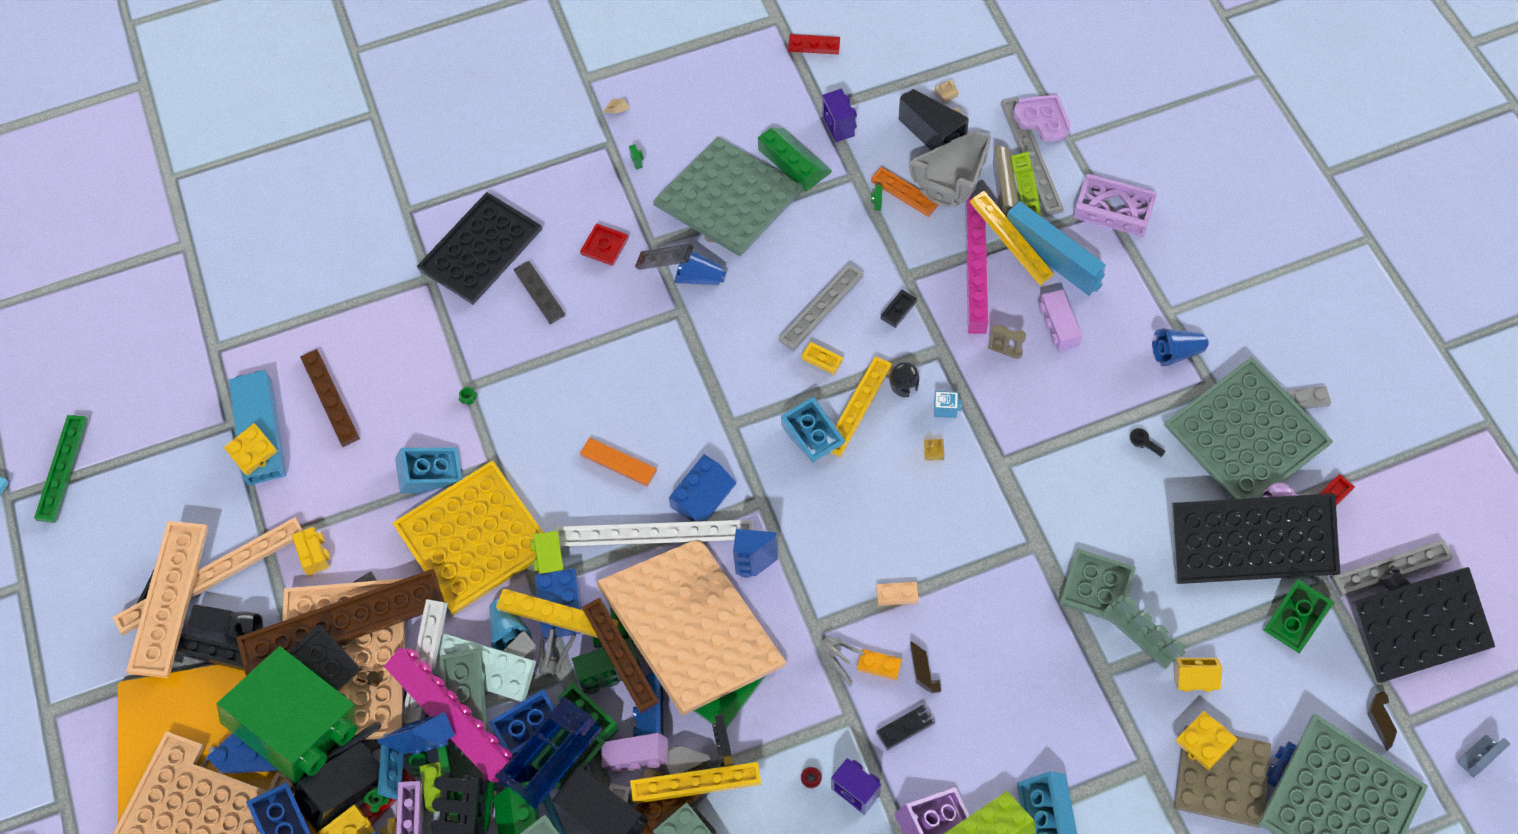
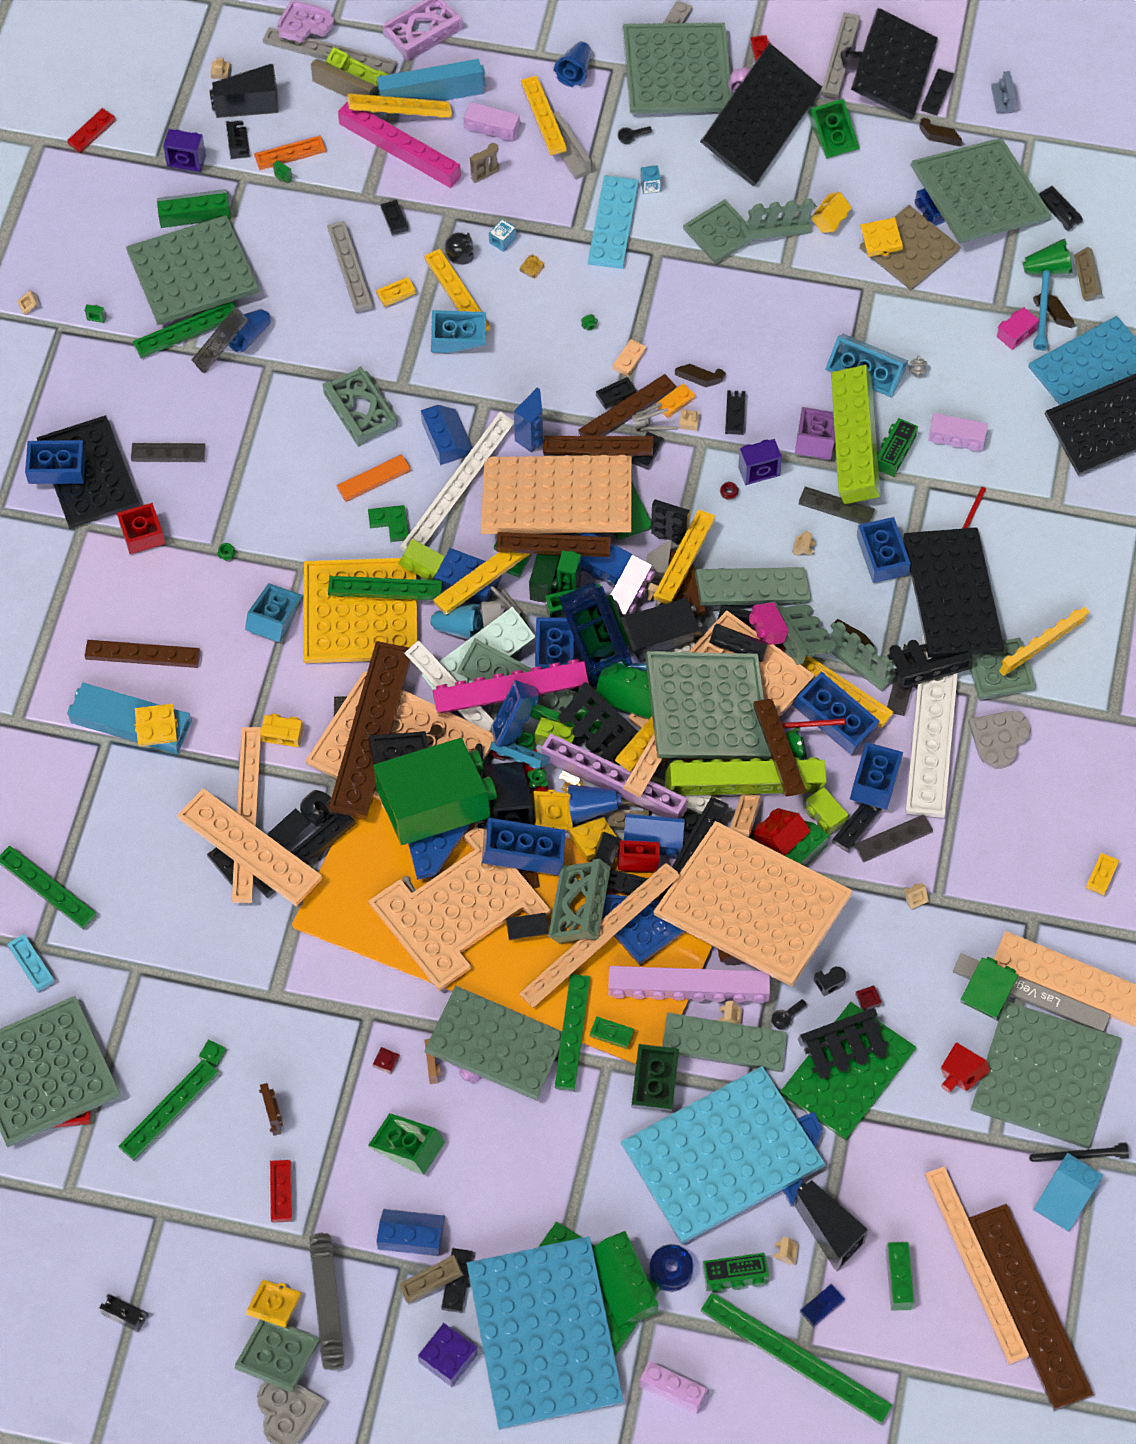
camera: 60 degrees left, 0 degrees up
red plate [580,223,629,266] -> none
light grey cone [909,130,991,207] -> none
none -> blue brick [25,440,86,484]
none -> red brick [117,502,165,555]
none -> green plate [133,301,239,358]
none -> black hinge [226,121,250,159]
none -> sand green fence [322,366,397,447]
none -> green plate [328,576,442,600]
none -> green plate [368,505,408,542]
none -> yellow plate [520,75,567,155]
none -> reddish brown plate [543,436,654,456]
none -> light grey fence [553,111,591,180]
none -> green brick [557,550,581,593]
none -> reddish brown plate [578,374,676,436]
none -> green plate [581,314,598,330]
none -> medium azure plate [588,175,639,269]
none -> black plate [596,377,636,409]
none -> black plate [632,432,664,470]
none -> dark azure brick [640,165,661,194]
none -> tan tile [679,409,700,431]
none -> black plate [921,68,954,116]

